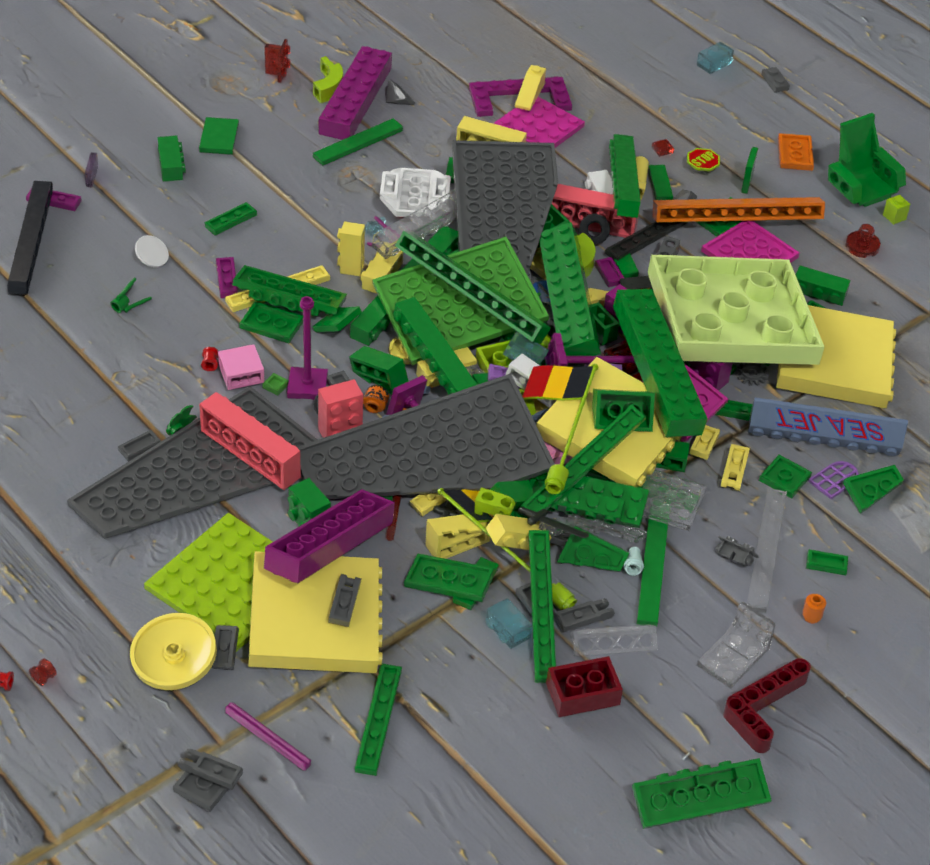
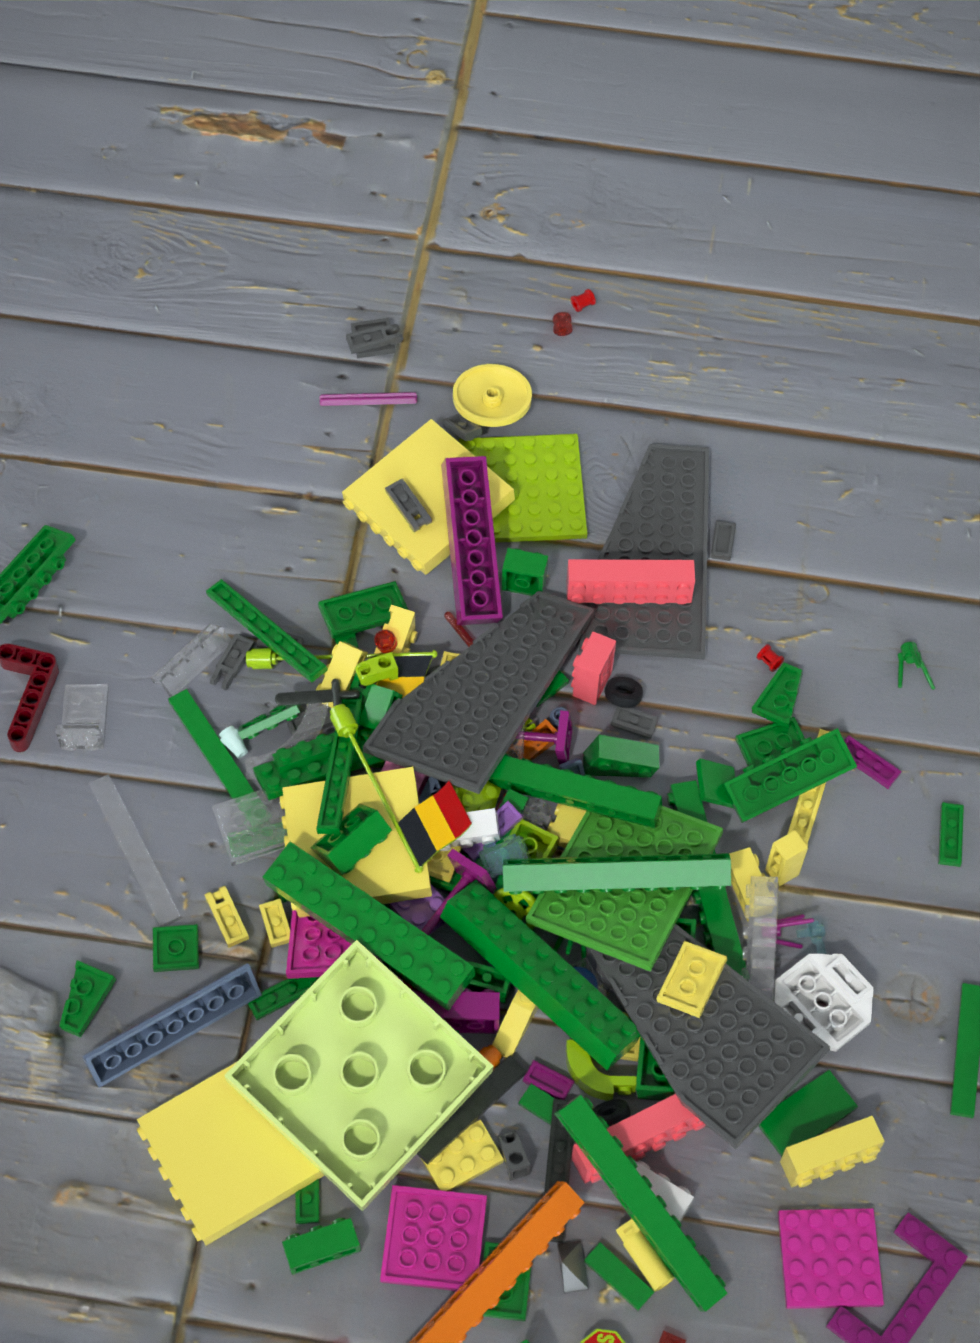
camera: 140 degrees right, 15 degrees up
white piece [135,235,169,268] -> none
green plate [166,405,197,436] -> none
bright pink brick [218,344,264,390] -> none
bright green tile [262,373,289,396] -> none
magenta tile [287,296,328,400] -> none
green tile [355,663,402,776] -> none
orange head [363,385,390,413] -> none
clear light blue brick [486,598,532,649] -> none
light yellow slope [515,65,546,111] -> none
dark red brick [546,656,623,717] -> none
dark grey hinge [715,536,759,566] -> none
orange brick [802,594,826,624] -> none
green tile [806,549,848,576] -> none
medium lavender window [808,461,859,499] -> none
none -> clear red wheel [374,630,397,653]
none -> light yellow tile [657,941,727,1018]
none -> green wing [752,662,803,729]

